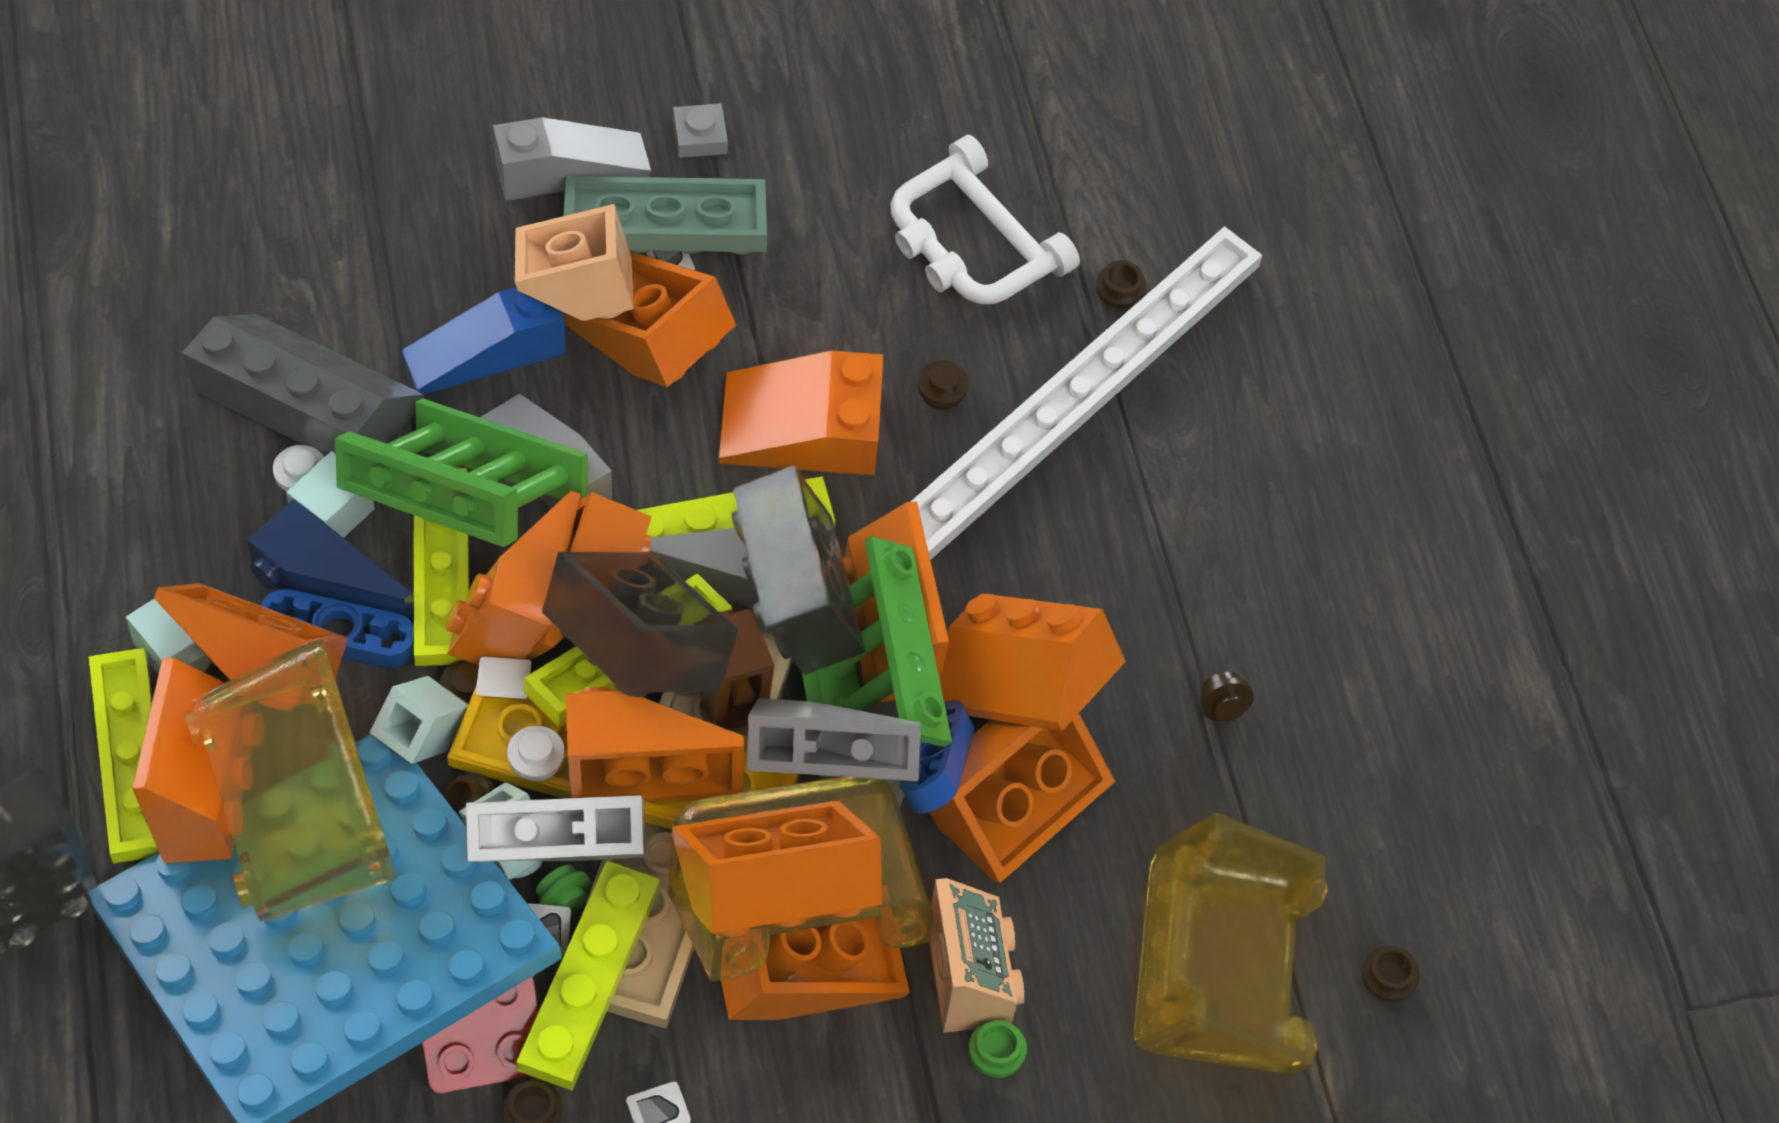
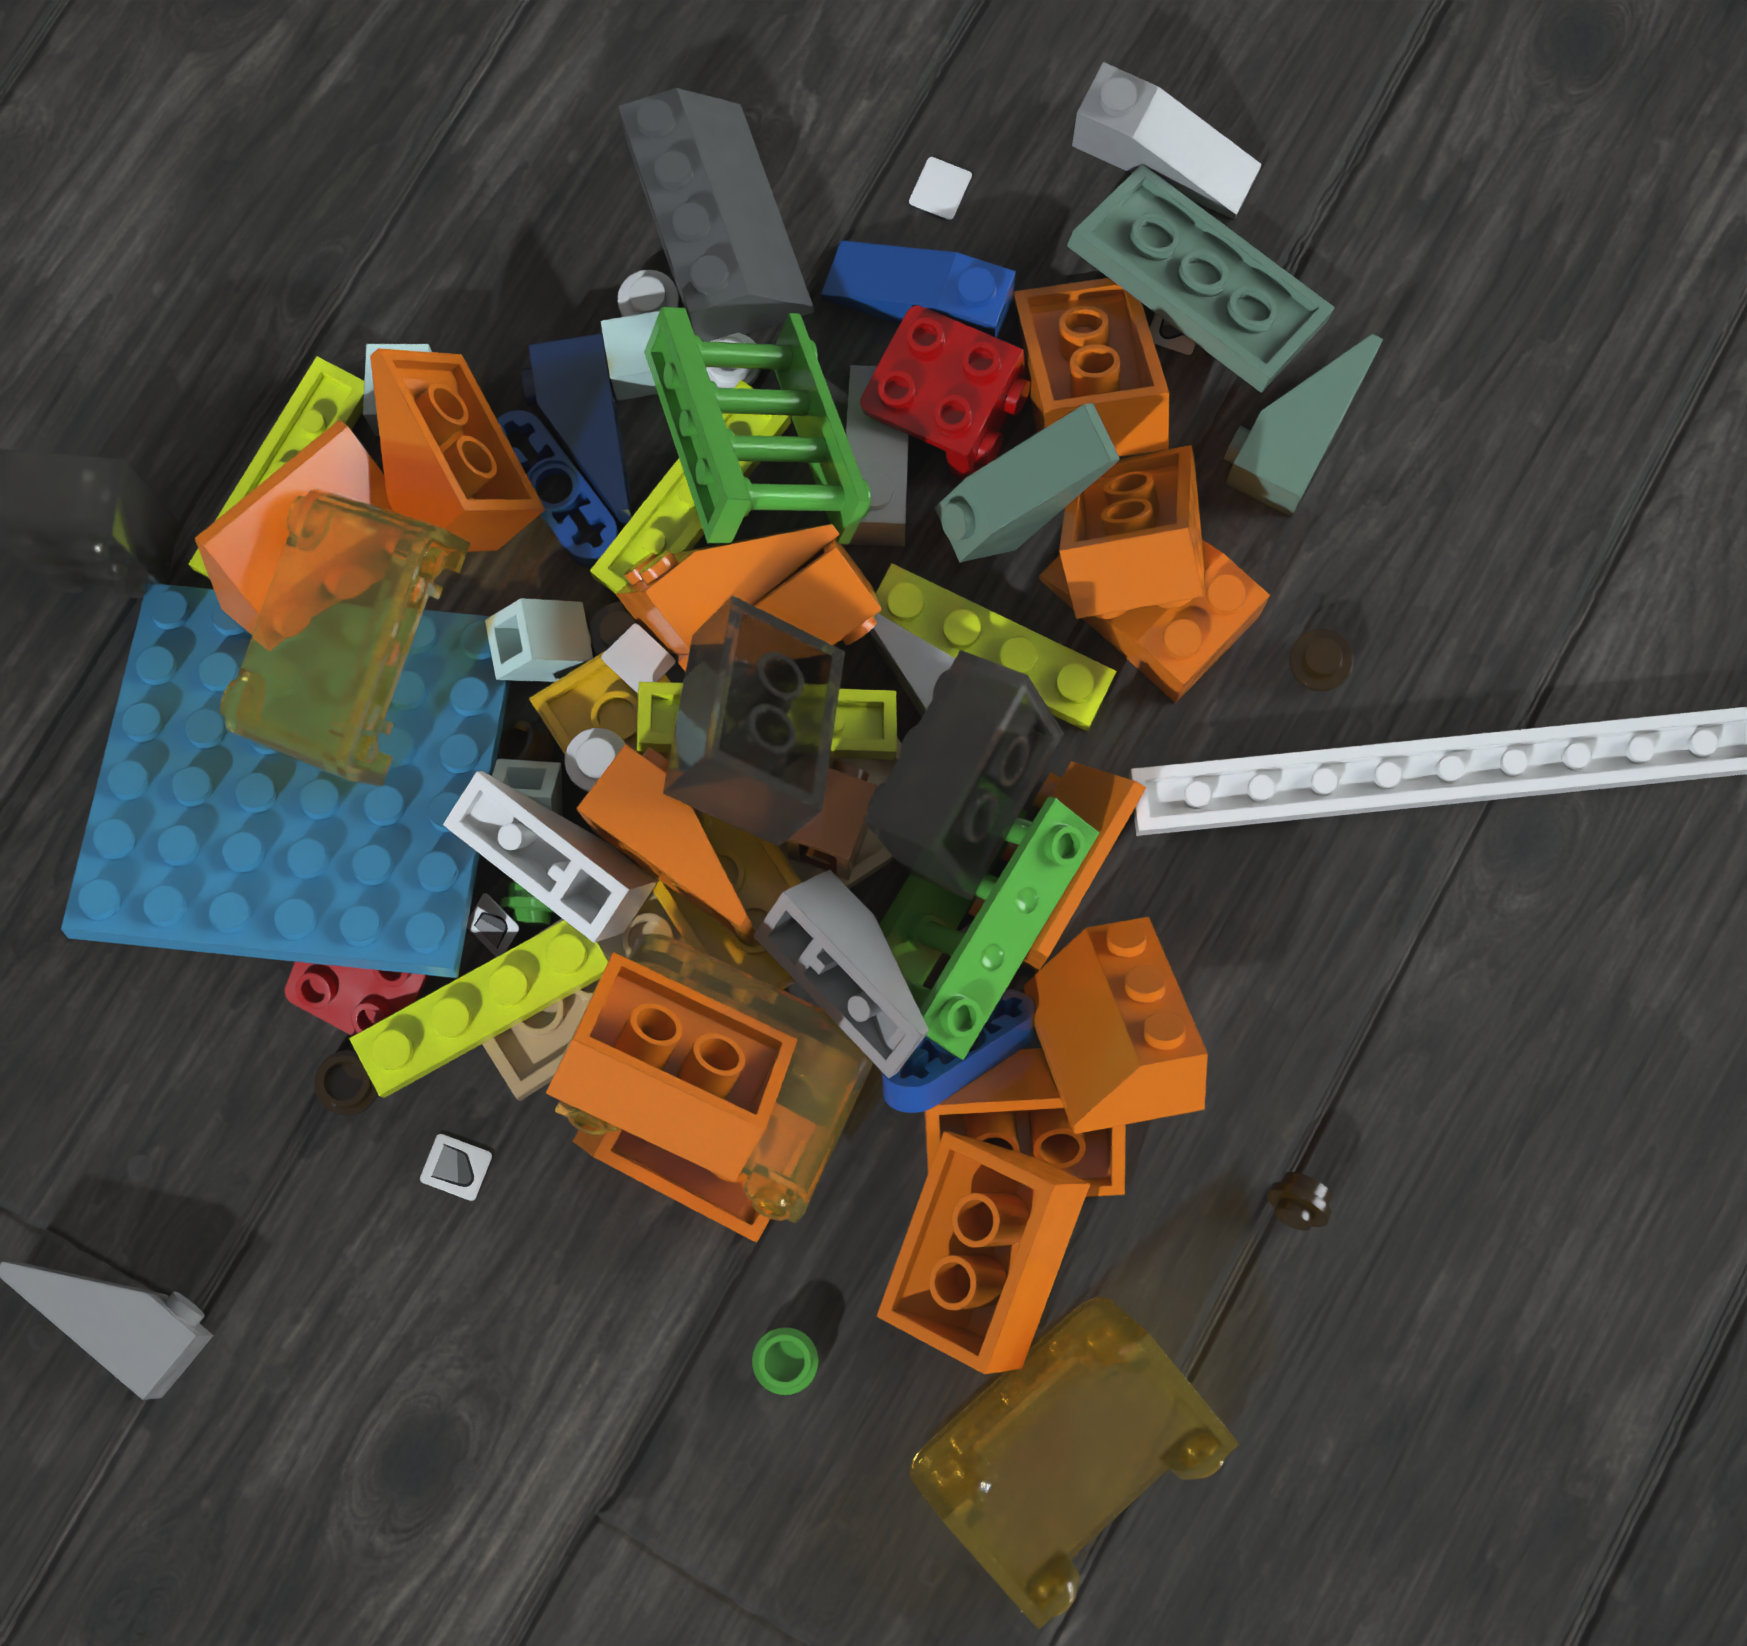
camera: 50 degrees right, 20 degrees up
light nougat slope [515,204,634,321] -> none
light grey plate [673,103,728,158] -> none
white bar [890,135,1080,304] -> none
light nougat slope [927,878,1024,1033] -> none
dark brown plate [1096,260,1146,308] -> none
dark brown plate [1362,946,1420,1002] -> none
none -> red bracket [860,305,1031,480]
none -> orange slope [876,1131,1090,1374]
none -> white sticker [909,157,972,220]
none -> sand green slope [934,403,1120,562]
none -> orange slope [1059,445,1204,619]
none -> sand green slope [1223,334,1383,517]

